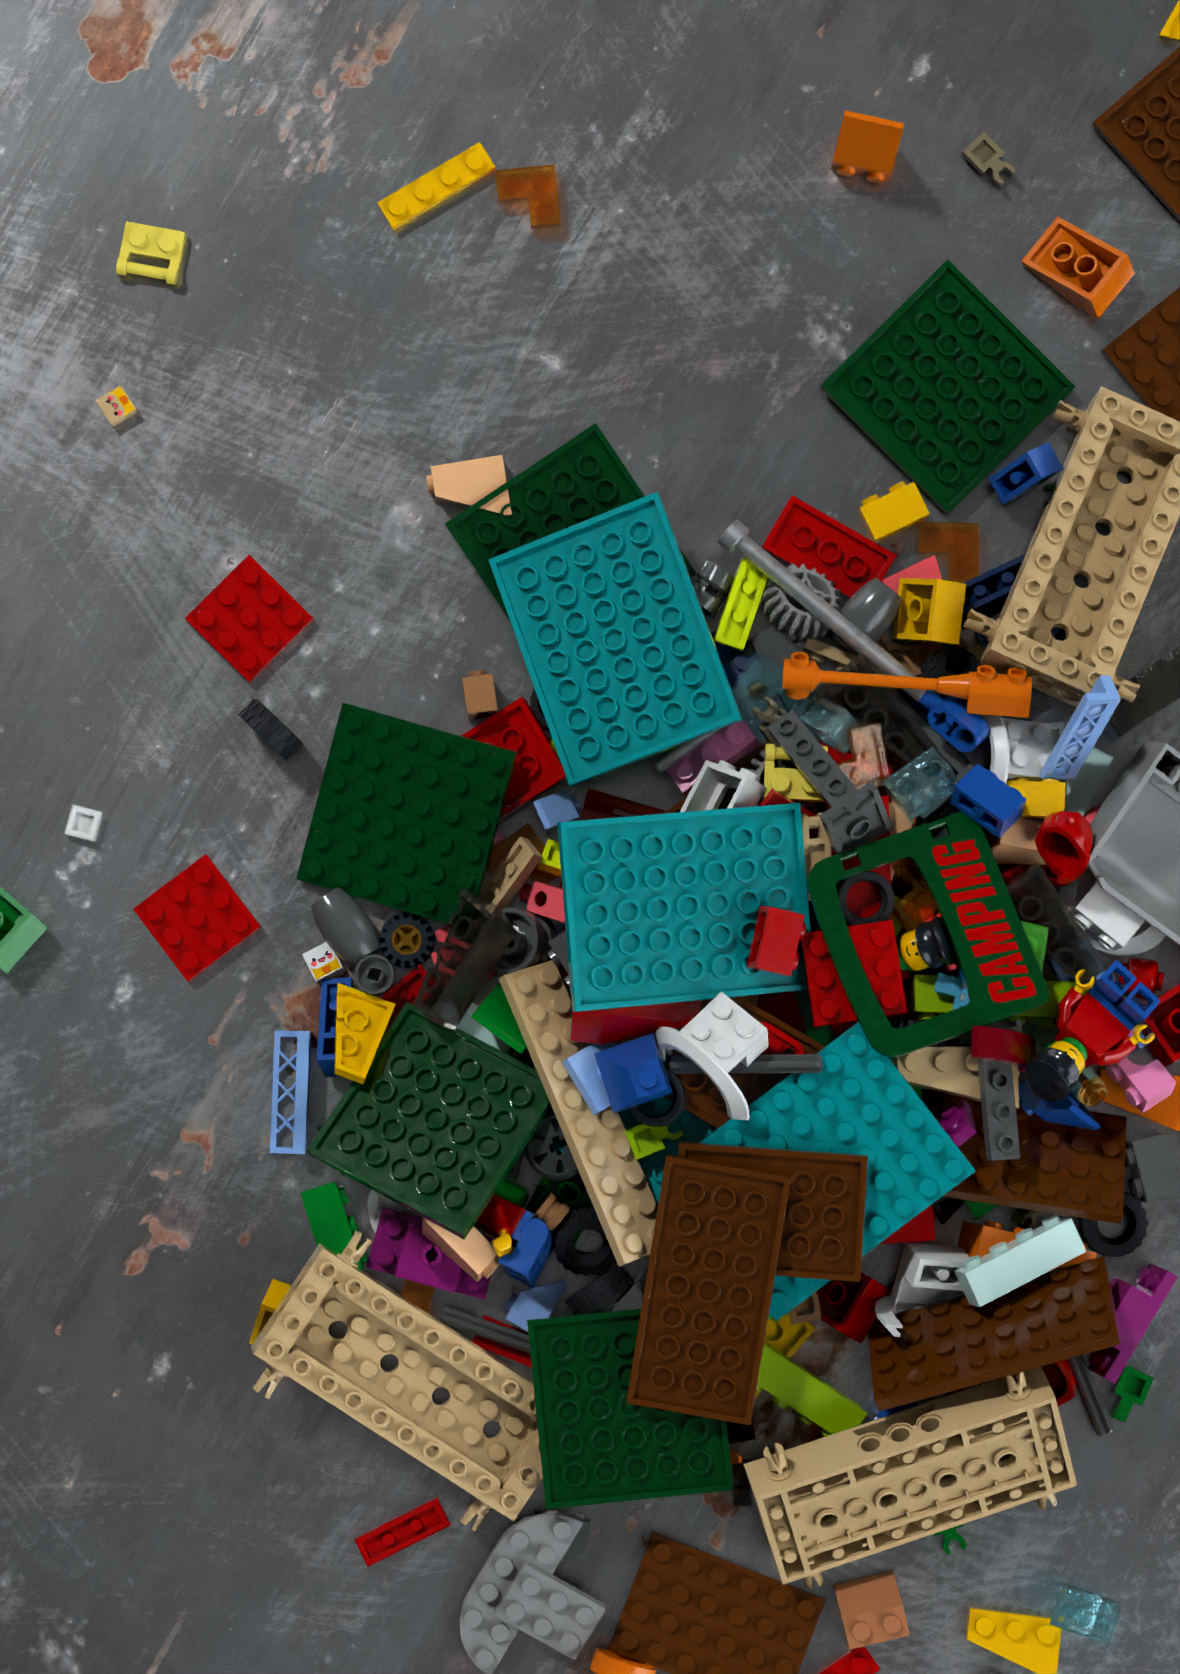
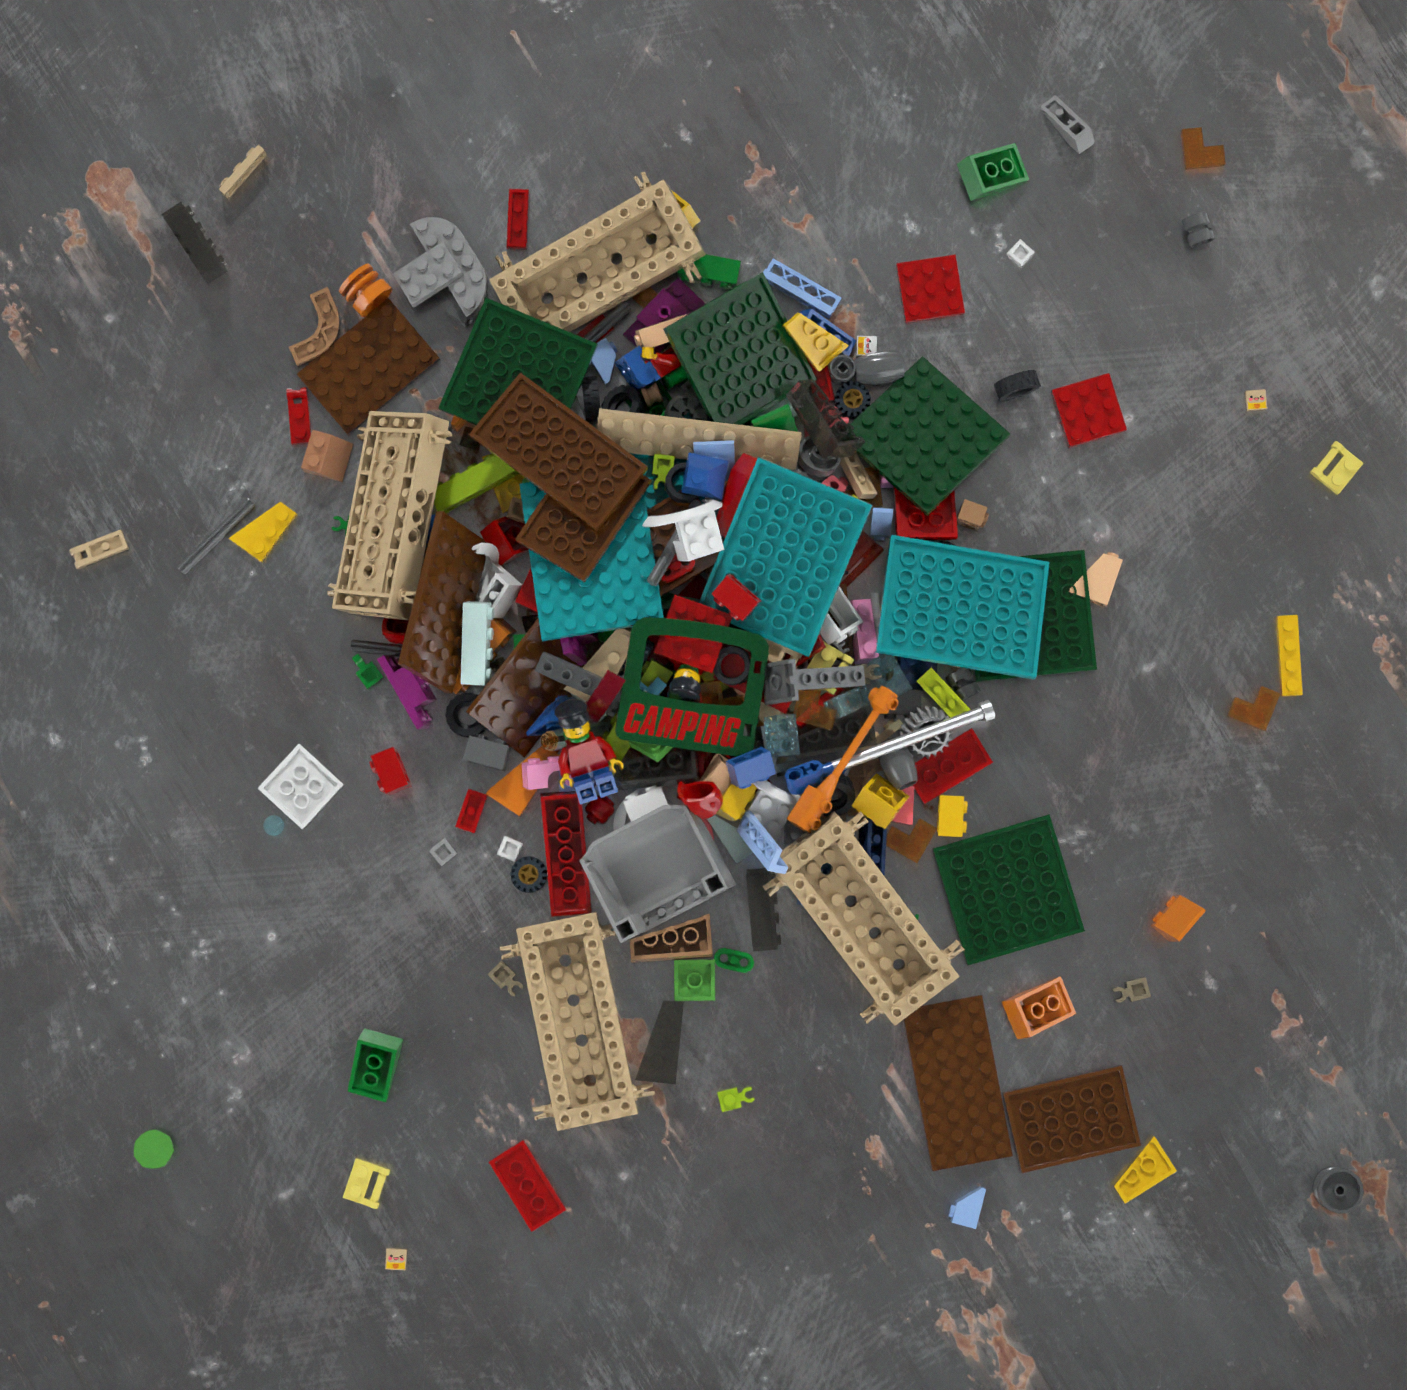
camera: 120 degrees right, 0 degrees up
blue brick [988,442,1064,505] -> none
clear light blue brick [1050,1582,1121,1645] -> none

